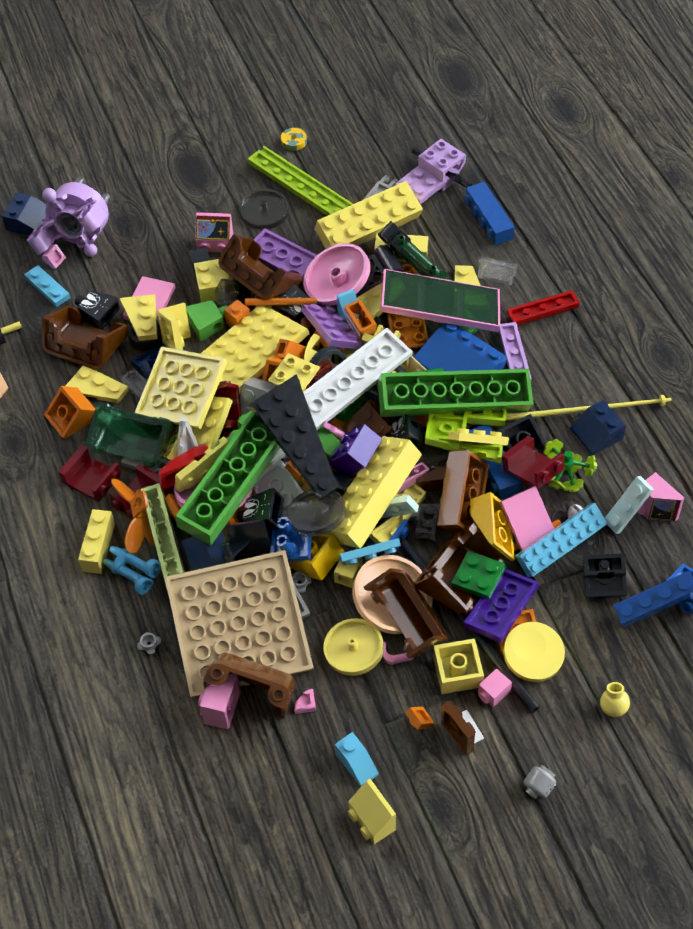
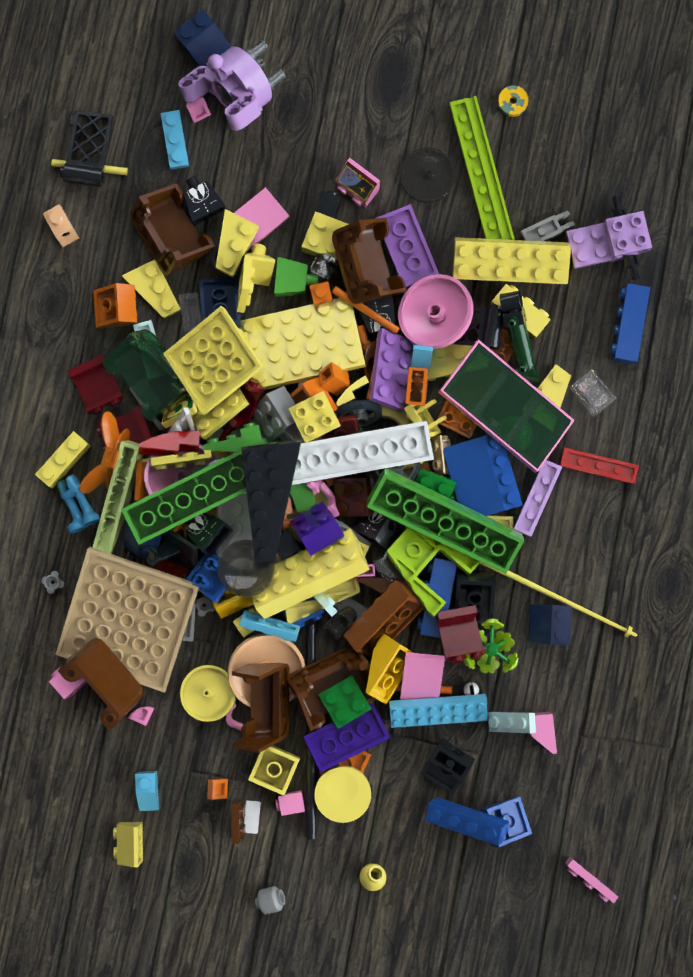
camera: 30 degrees right, 30 degrees up
light yellow plate [448,428,509,445] -> none

